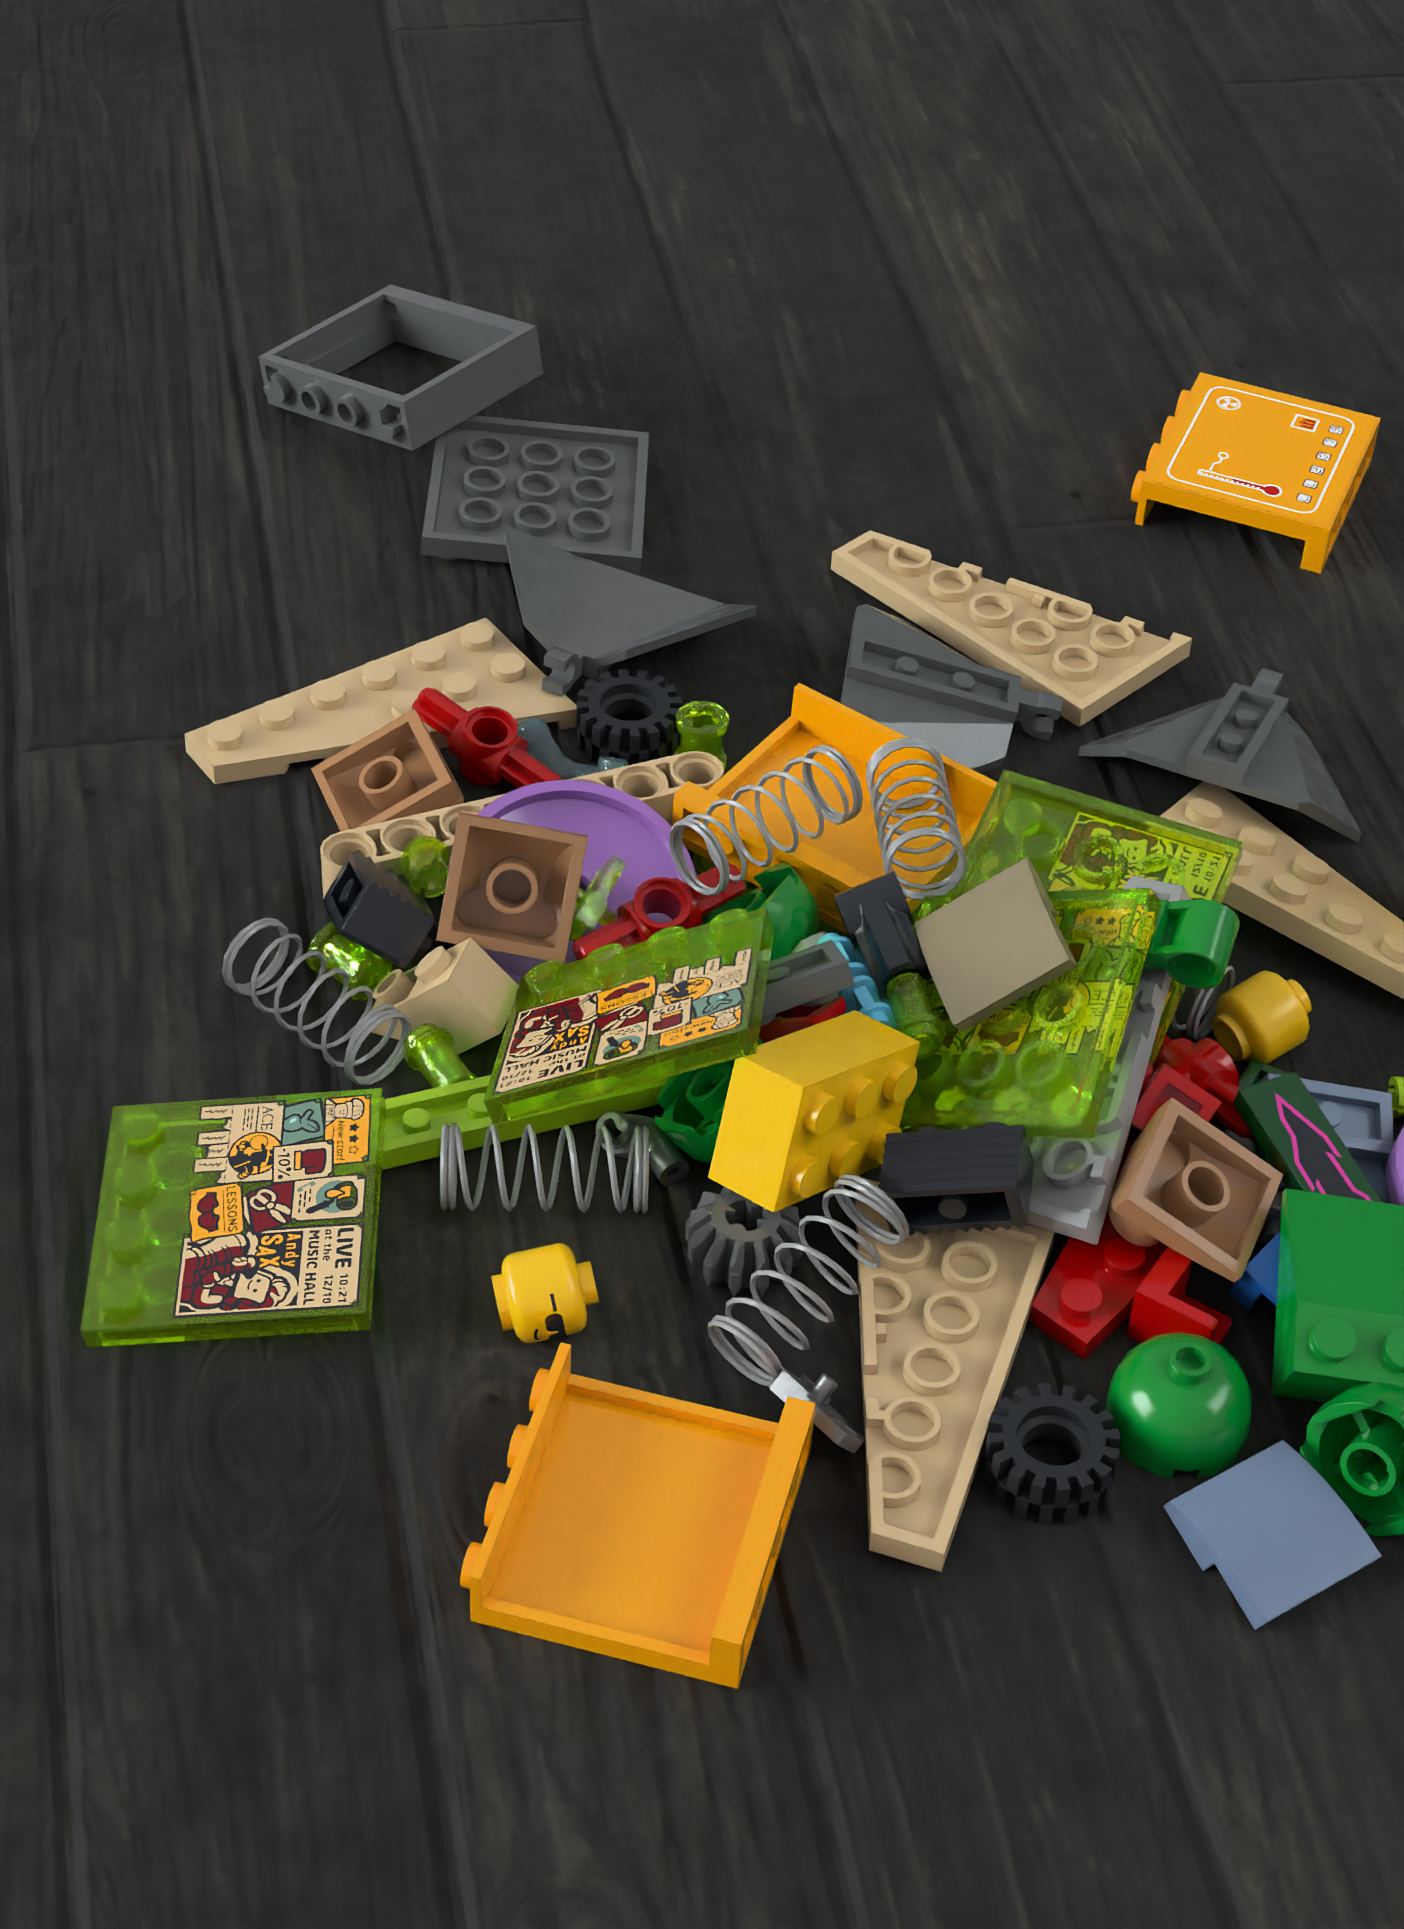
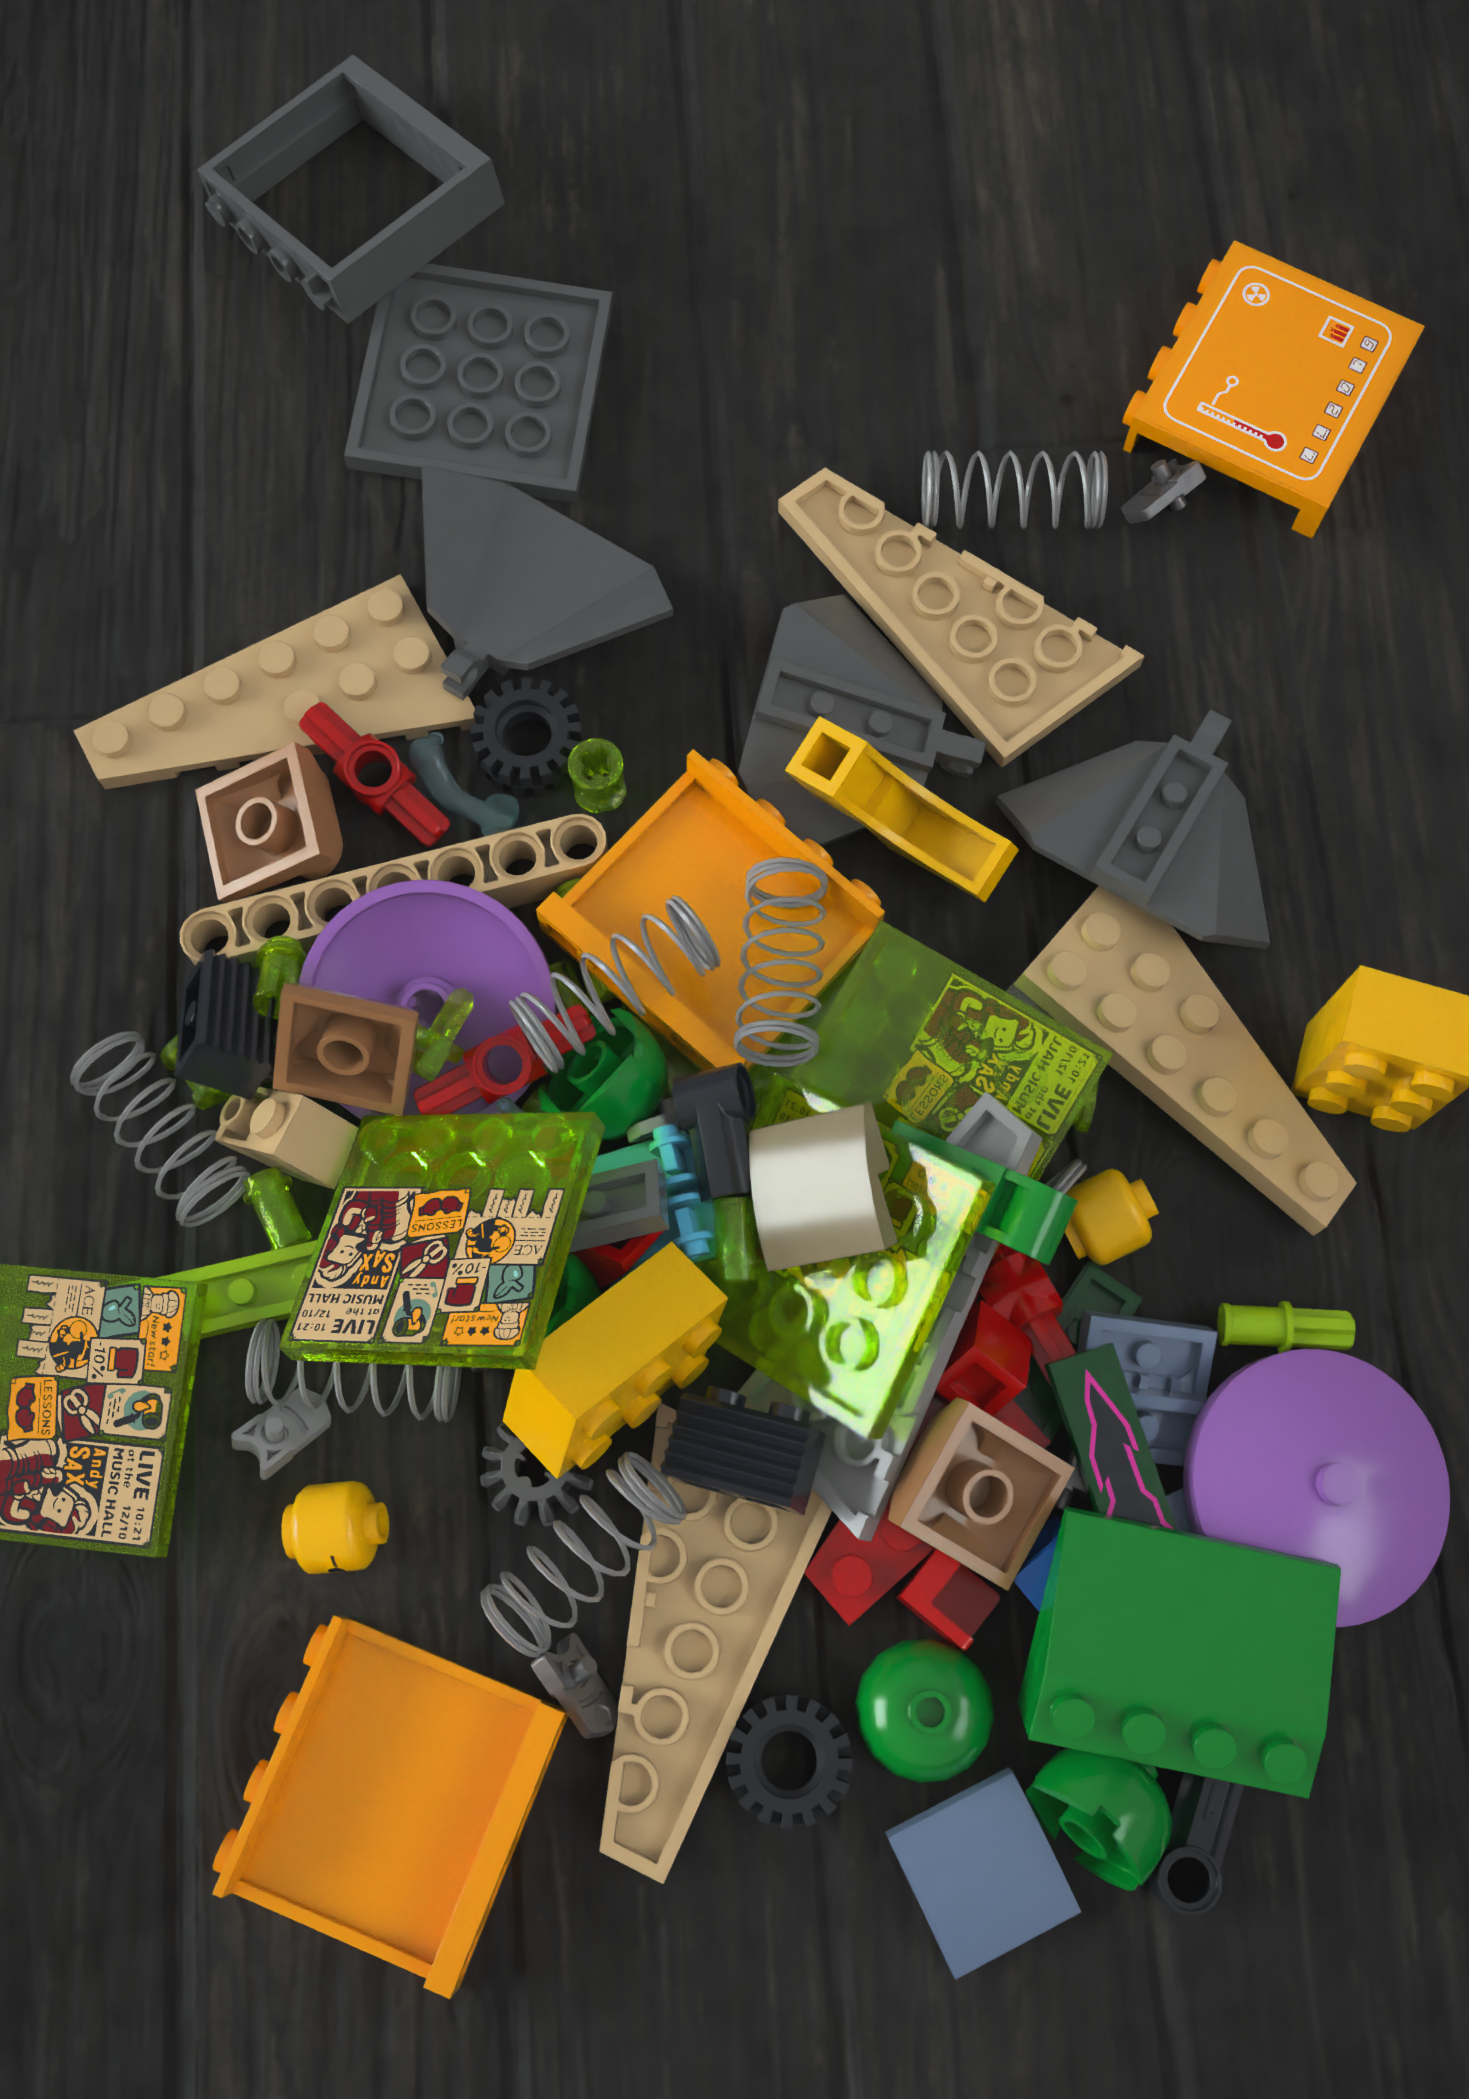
camera: 10 degrees right, 30 degrees up
none -> light grey piece [231,1388,331,1480]
none -> yellow arch [785,716,1019,903]
none -> light grey piece [922,450,1108,530]
none -> flat silver piece [1121,459,1207,524]

